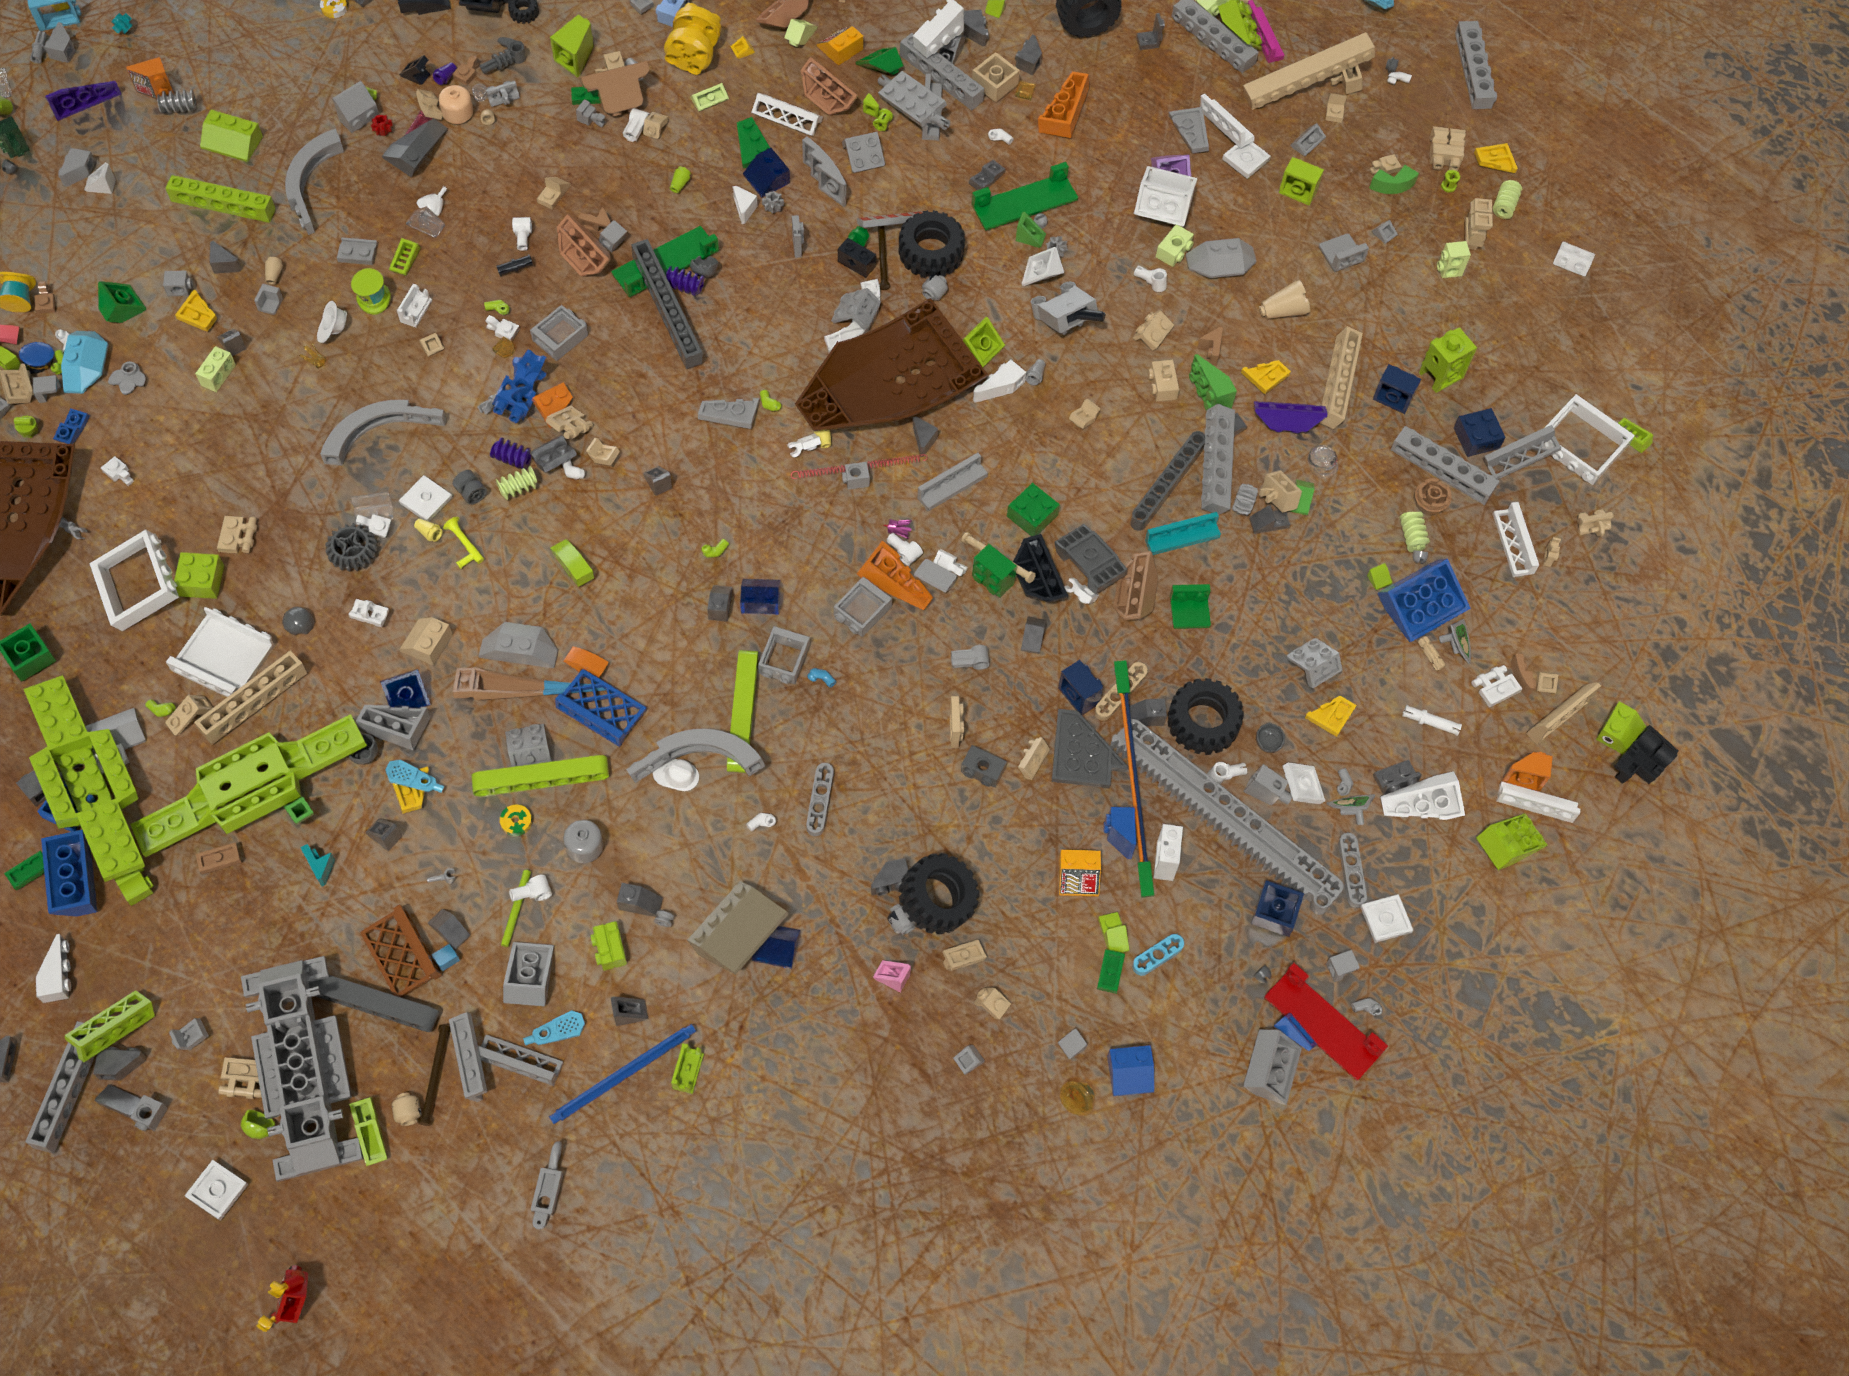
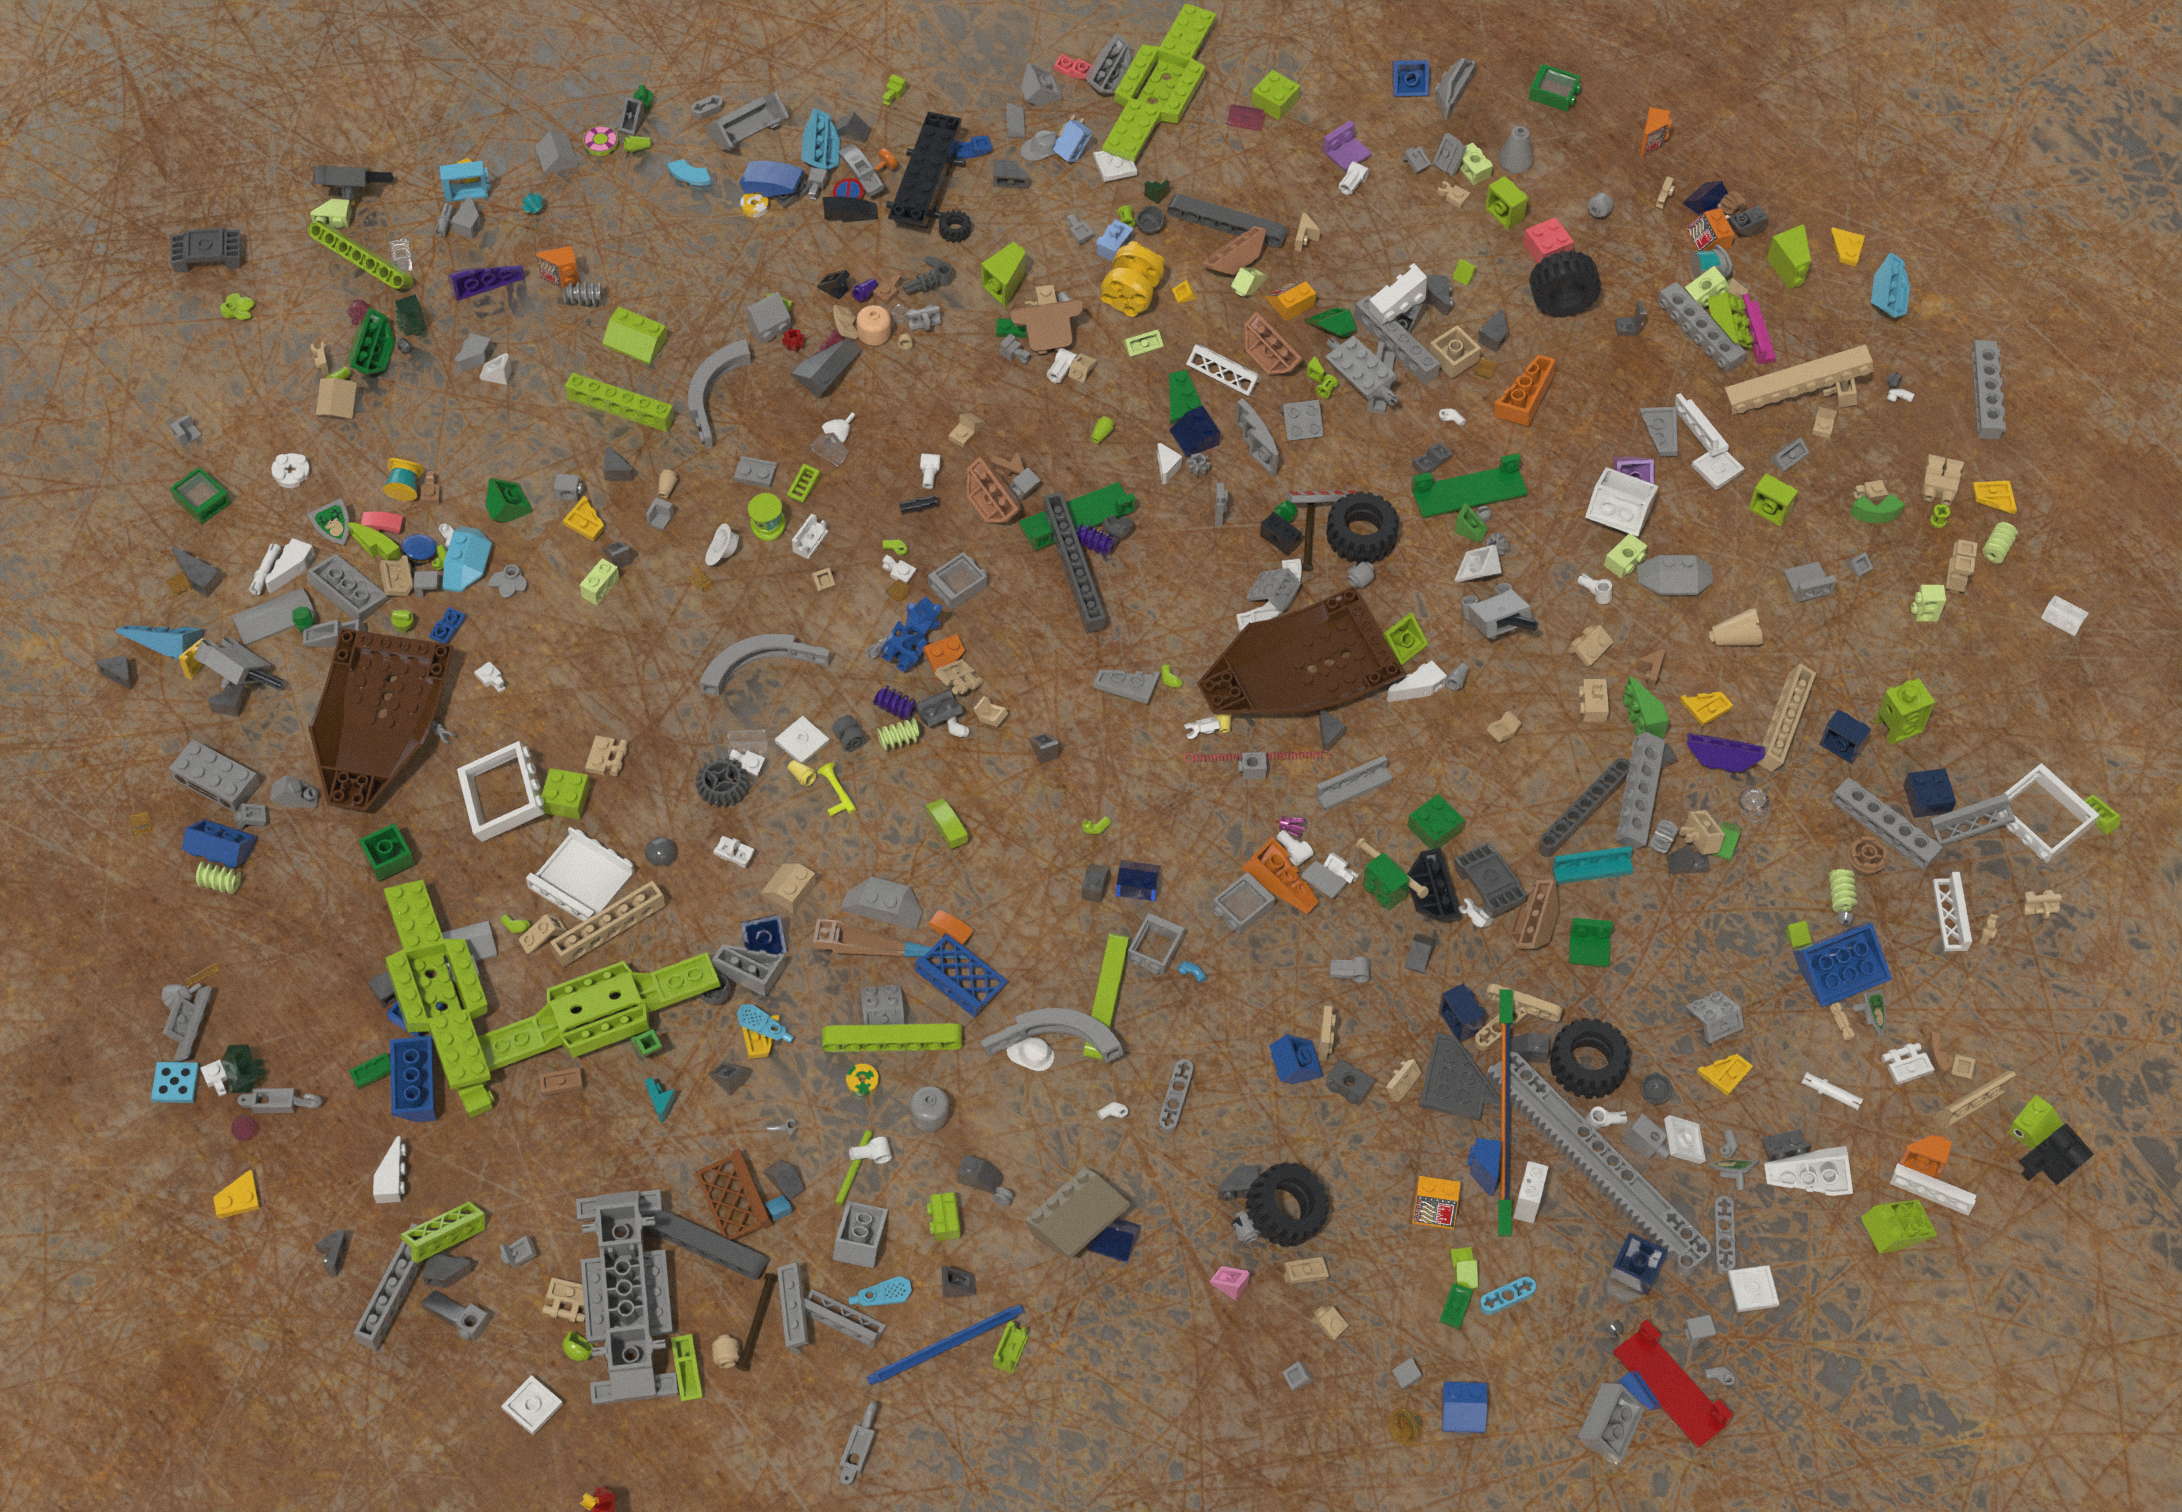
camera: 10 degrees right, 5 degrees down
none -> blue slope [1269,1034,1324,1084]
none -> tan beam [1485,984,1563,1022]

